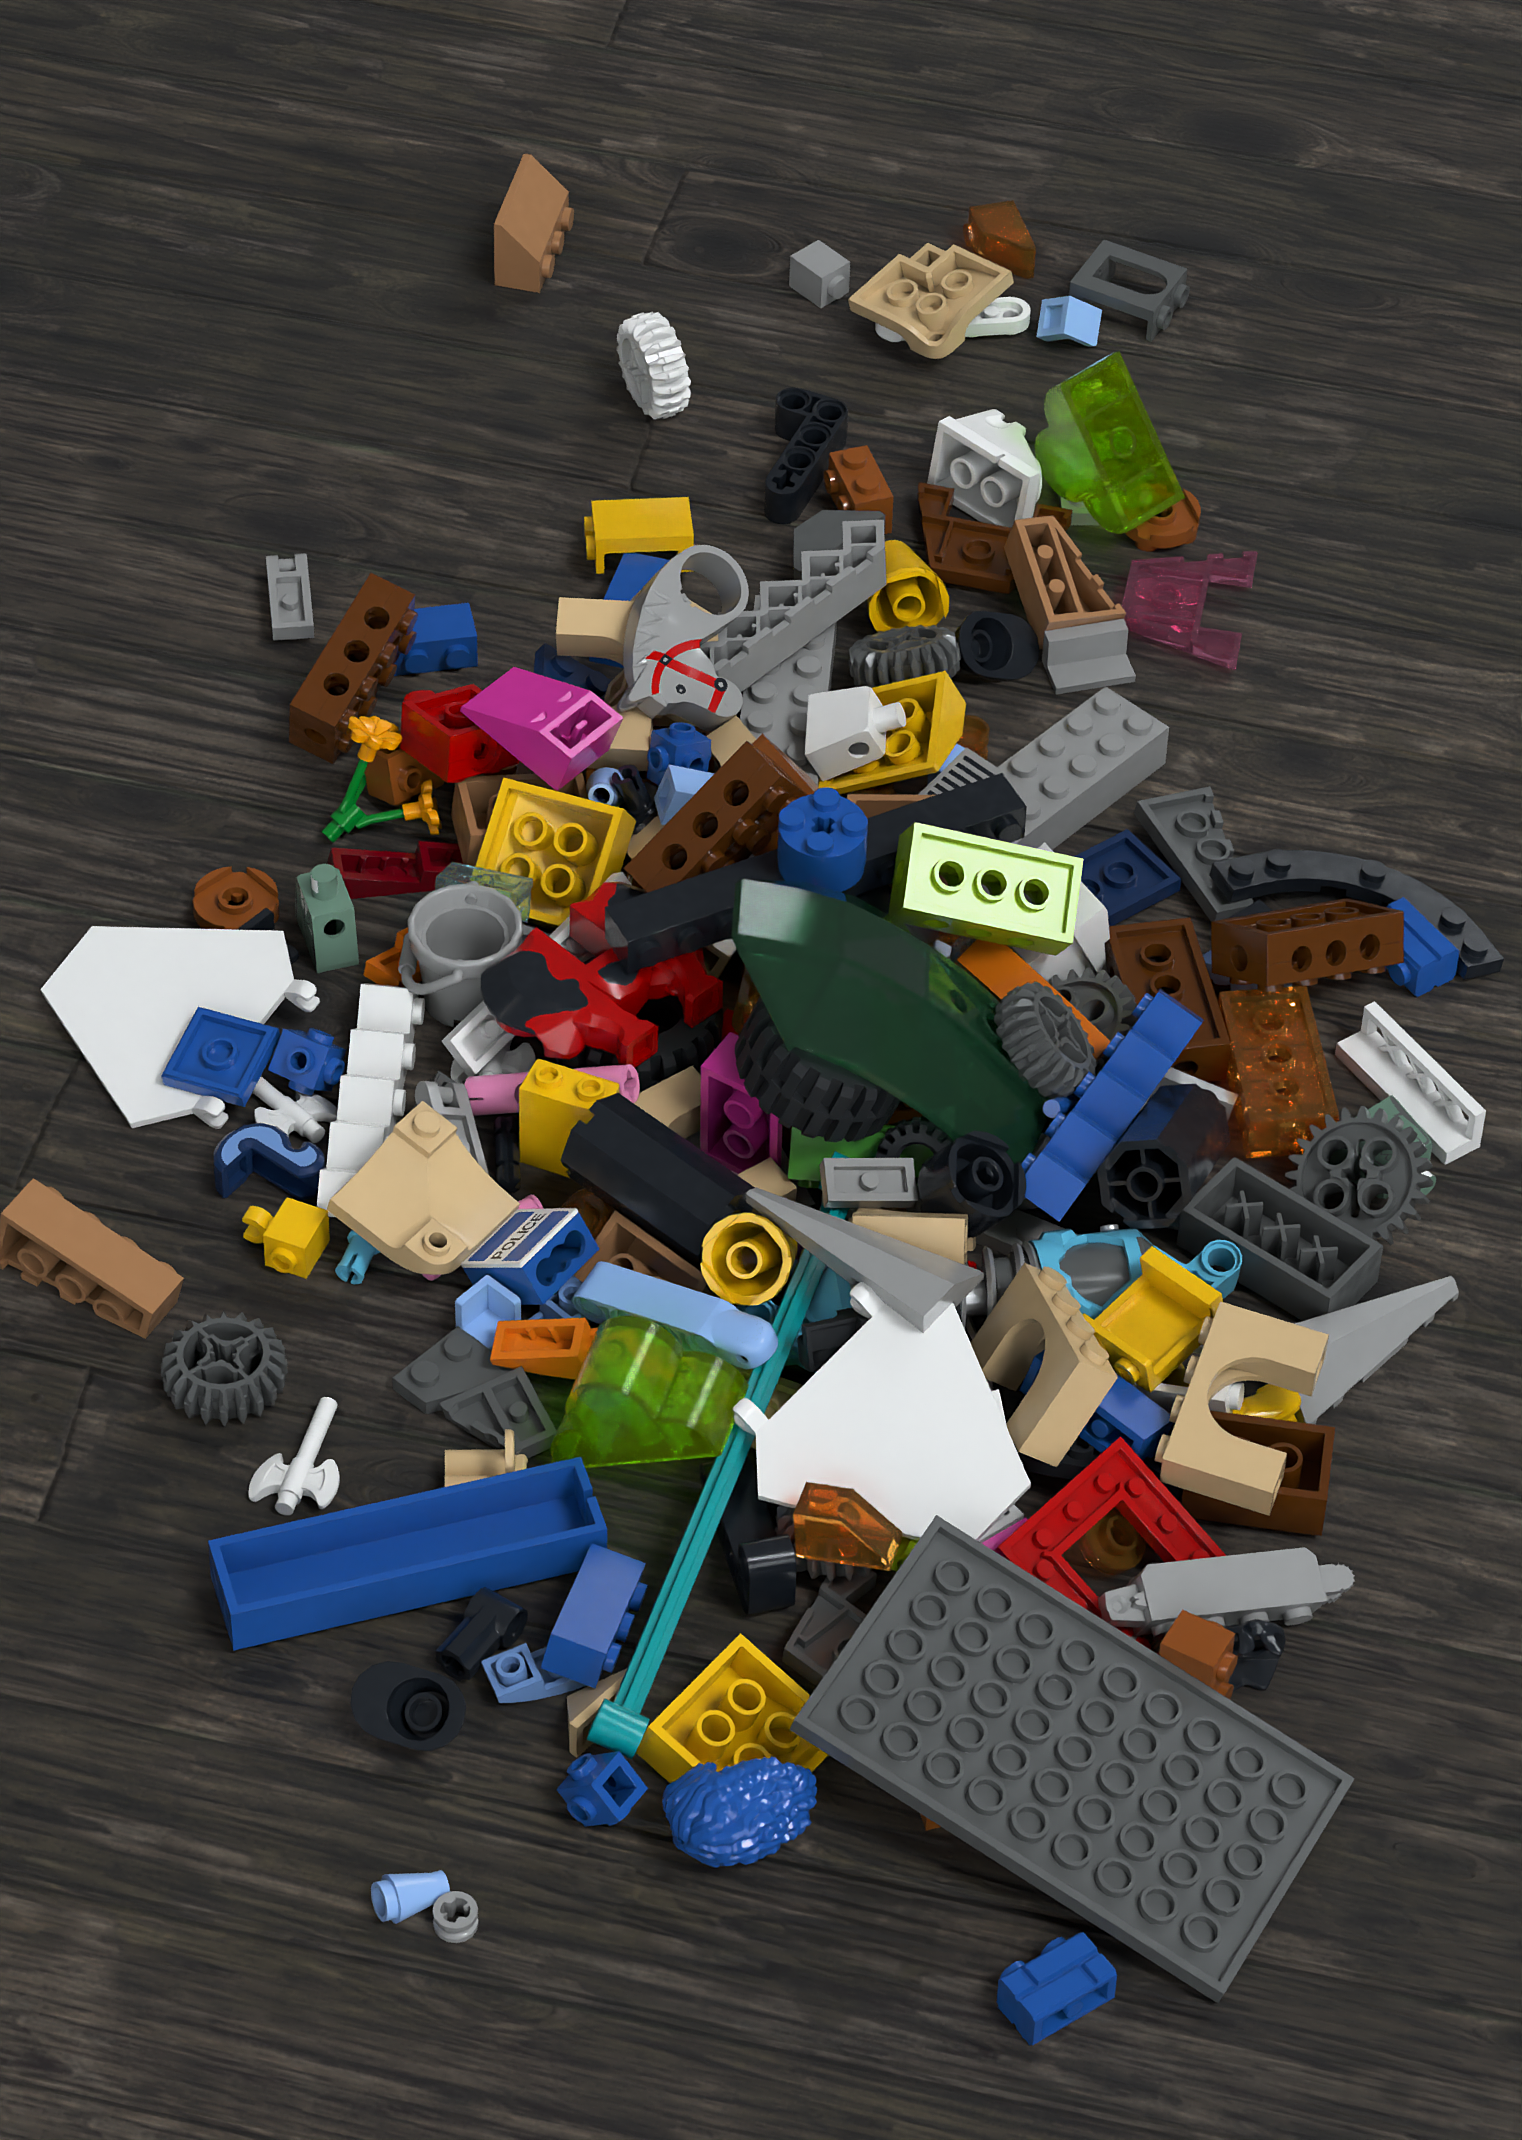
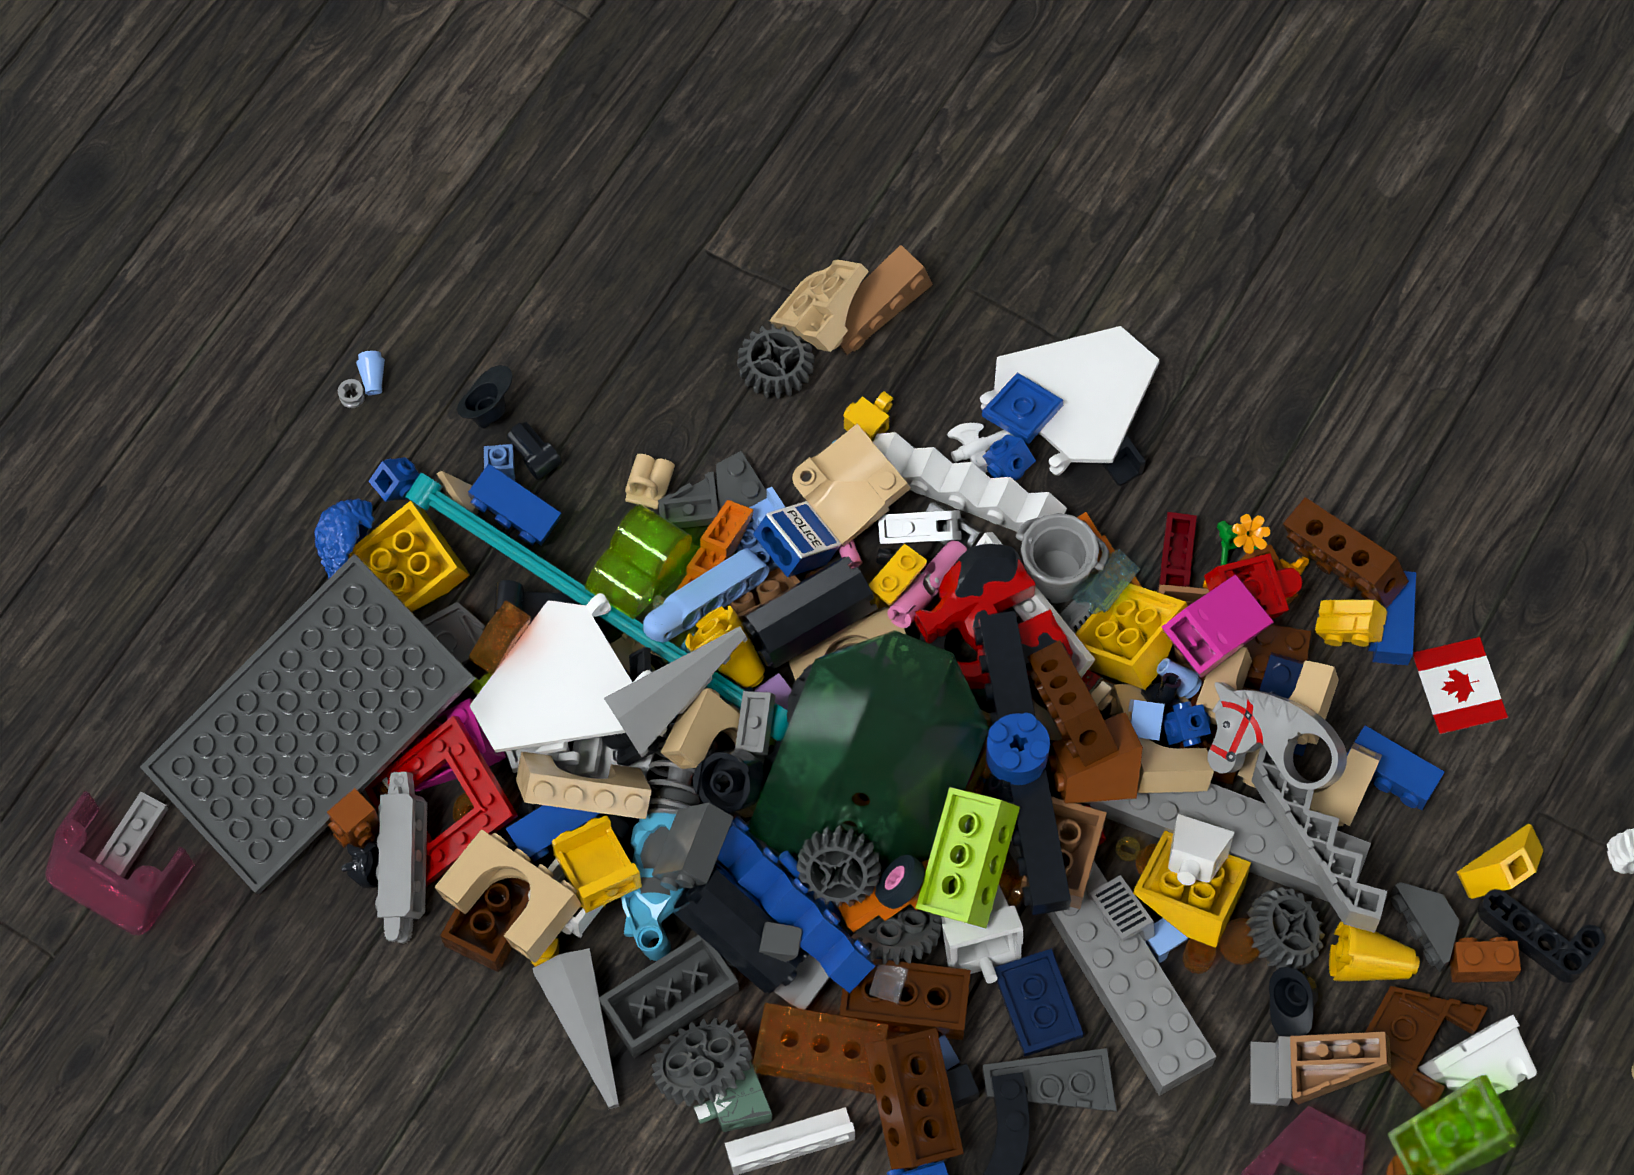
camera: 110 degrees right, 20 degrees up
dark orange plate [193,866,280,930] -> none
blue piece [208,1457,607,1651] -> none
dark blue animal [214,1123,325,1200] -> none
white piece [248,1397,340,1515] -> none
light grey plate [266,553,314,640] -> none
sand green torso [295,864,359,973] -> none
yellow panel [584,497,694,574] -> none
blue brick [996,1932,1117,2045] -> none
none -> clear pink windscreen [45,791,194,935]
none -> light grey plate [91,792,168,885]
none -> dark grey brick [651,802,733,891]
none -> dark grey slope [759,922,802,962]
none -> tan slope [769,260,869,352]
none -> clear slope [869,964,908,1004]
none -> black bush [875,855,925,909]
none -> yellow brick [1315,600,1387,647]
none -> sticker [1413,637,1508,734]
none -> yellow slope [1457,824,1543,899]

